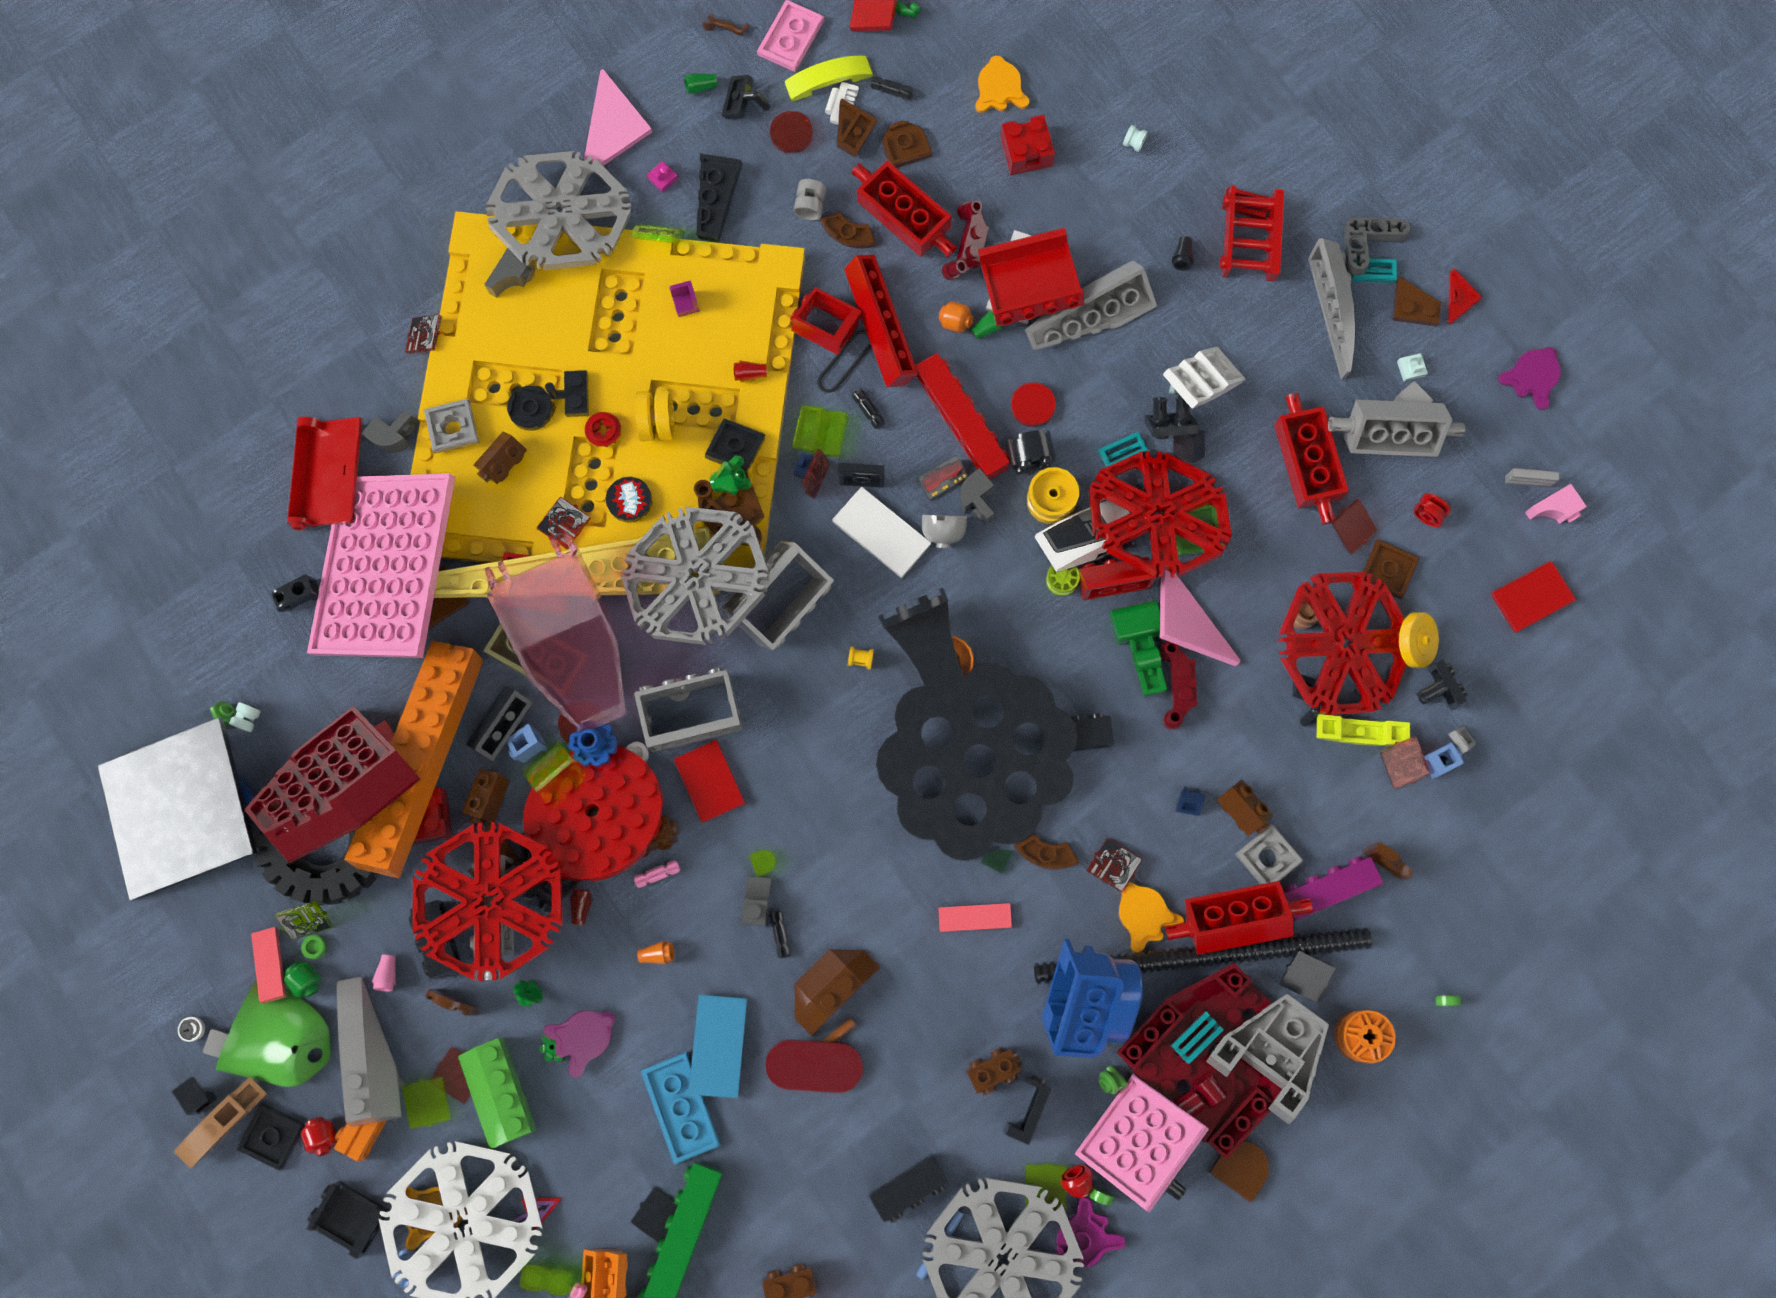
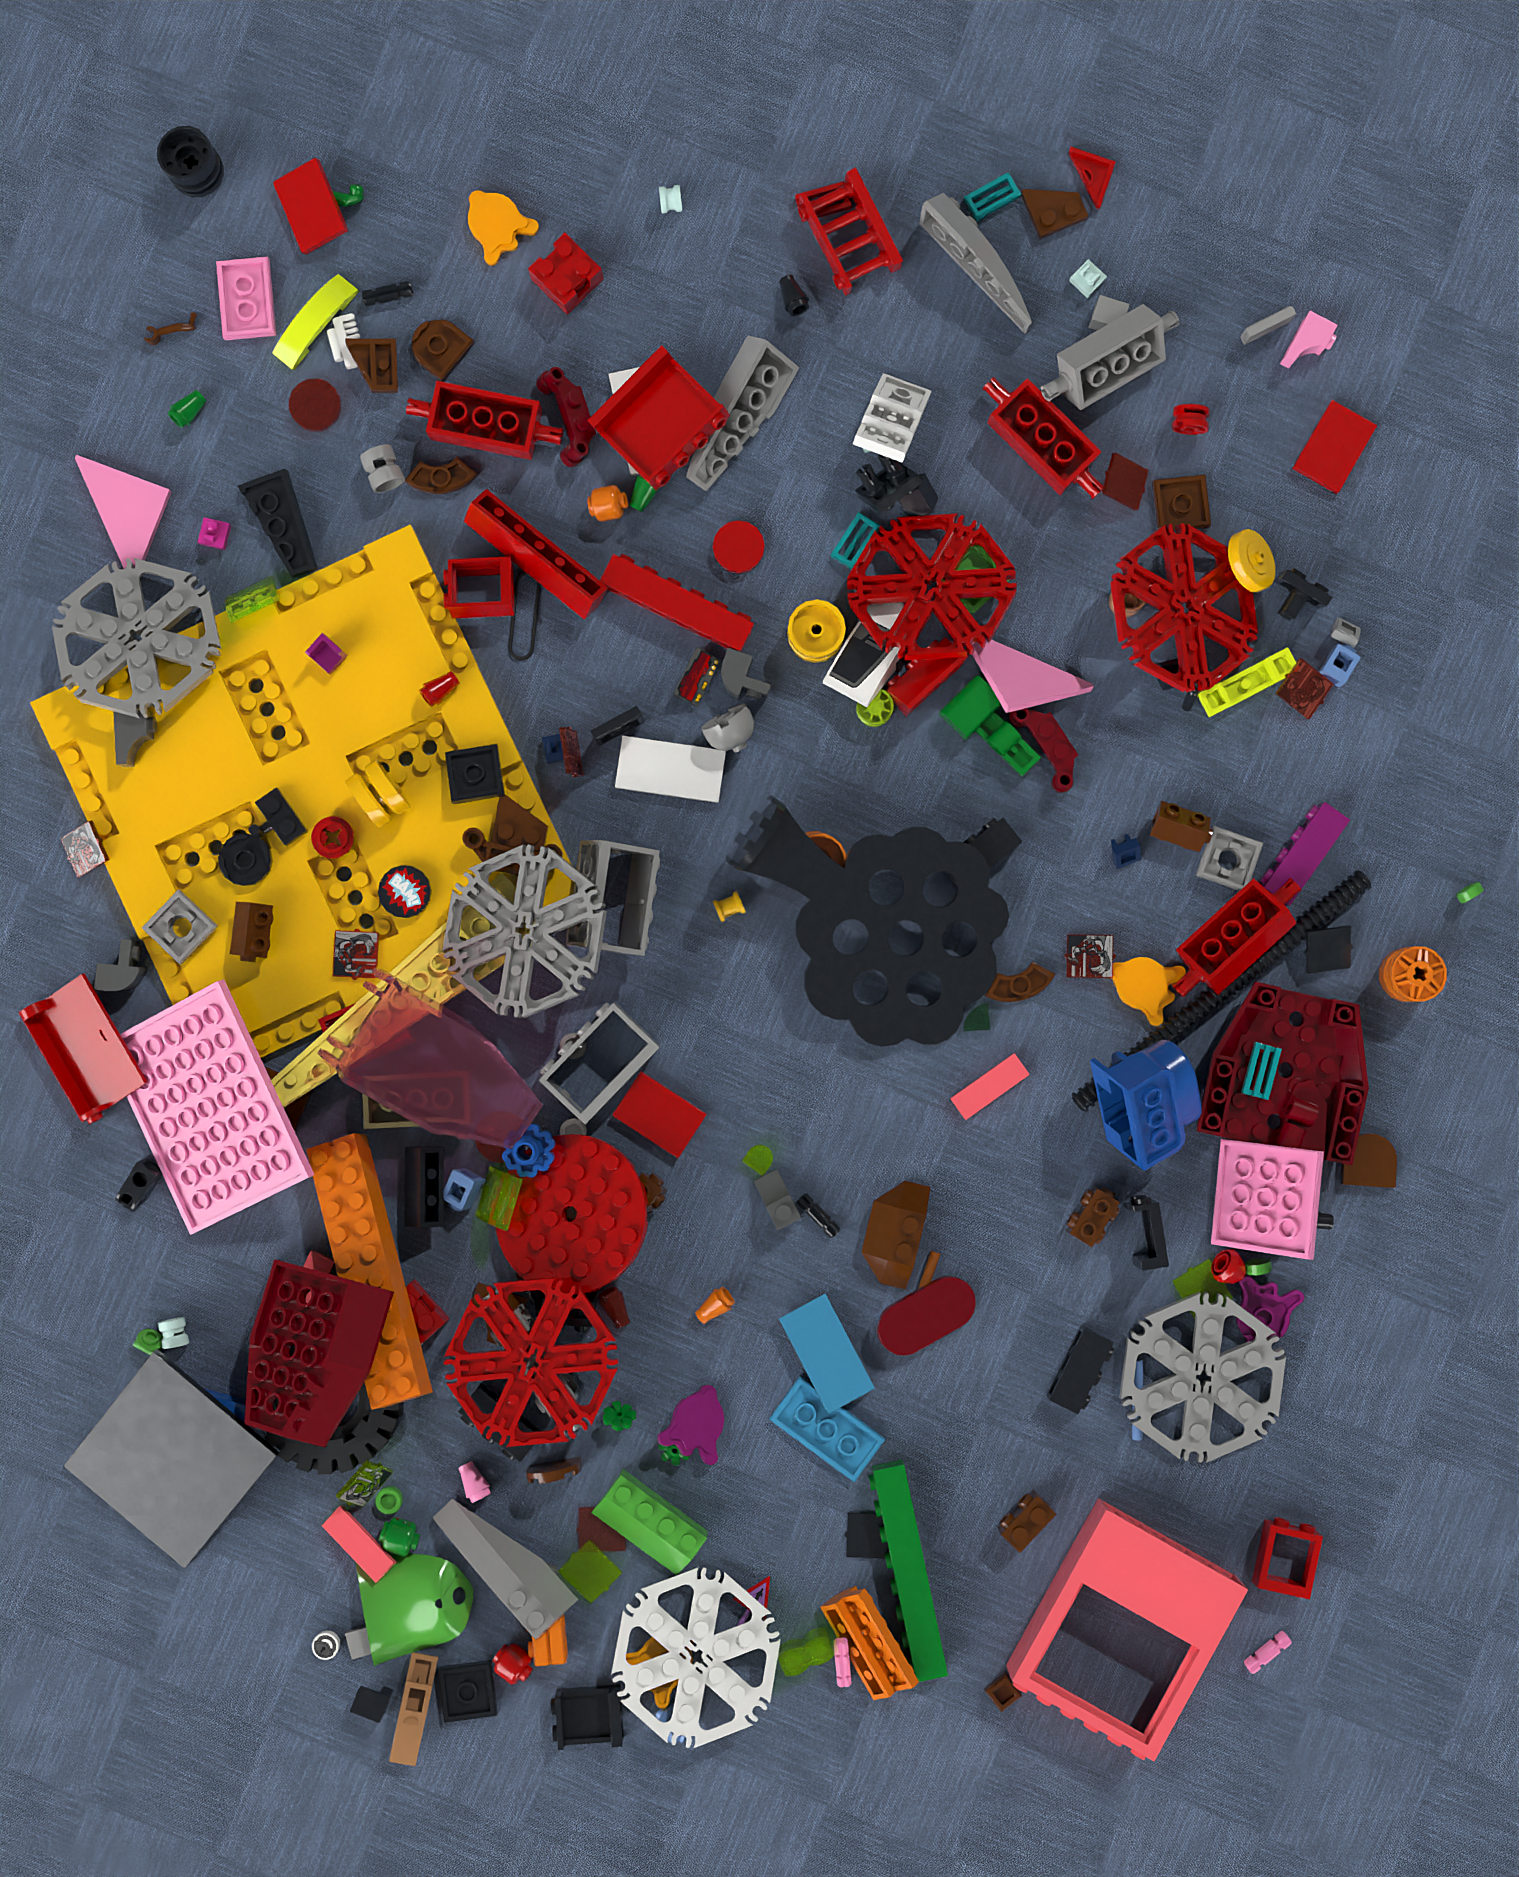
camera: 35 degrees left, 10 degrees up
reddish brown brick [462,769,510,825] -> none
bright pink axle [634,860,680,888] -> none
green rock [710,455,752,495] -> none
black plate [722,75,770,120] -> none
clear neon green slope [792,405,849,458] -> none
black axle [852,389,885,429] -> none
black brick [1006,430,1056,474] -> none
bright green plate [1099,1065,1128,1095] -> none
light grey wedge [1206,994,1329,1124] -> none
dark grey beam [1344,217,1410,276] -> none
reddish brown tile [1363,841,1414,880] -> none
magenta tile [1498,347,1561,410] -> none

